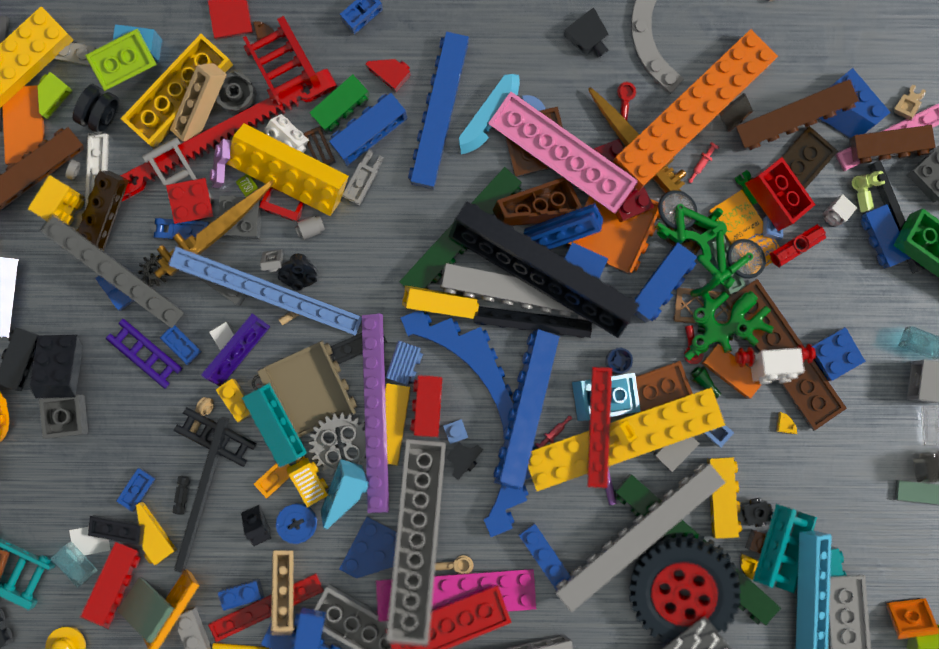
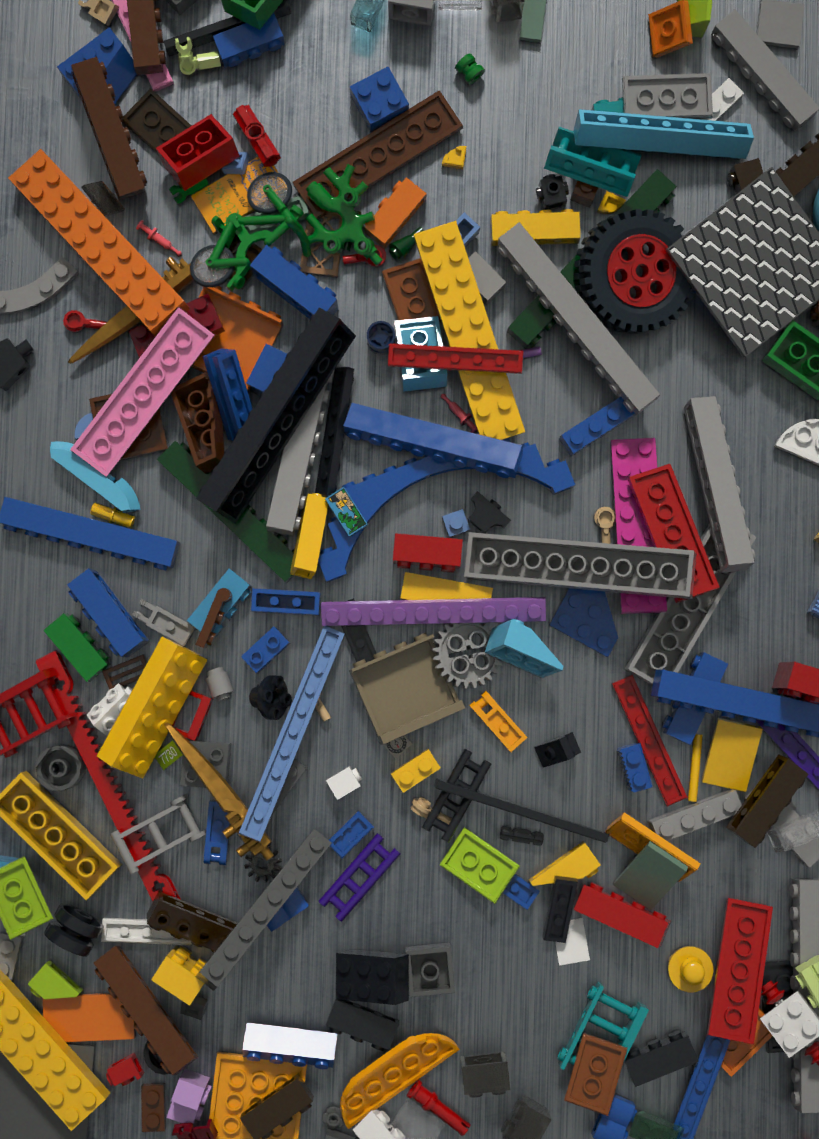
camera: 90 degrees left, 0 degrees up
clear light blue brick [50,542,98,588] -> none
light grey tile [65,160,80,180] -> none
red plate [166,177,214,224] -> none
tan brick [170,63,227,141] -> none
dark purple tile [201,313,270,386] -> none
lavender plate [209,139,231,188] -> none
teal brick [242,383,307,468] -> none
light grey plate [260,249,284,272] -> none
tan brick [271,551,293,635] -> none
blue piece [276,503,317,544] -> none
yellow brick [286,458,329,507] -> none
red slope [365,59,411,93] -> none
medium blue brick [385,341,423,386] -> none
yellow tile [610,420,637,446] -> none
white brick [735,344,816,384] -> none
white slope [822,194,857,227] -> none
none -> yellow axle [90,503,136,529]
none -> dark grey plate [180,995,207,1020]
none -> dark azure brick [187,569,252,636]
none -> reddish brown plate [195,588,232,648]
none -> blue brick [241,626,291,673]
none -> blue brick [251,588,321,616]
none -> tile [325,487,368,537]
none -> lime tile [440,827,520,904]
none -> green wheel [455,53,485,85]

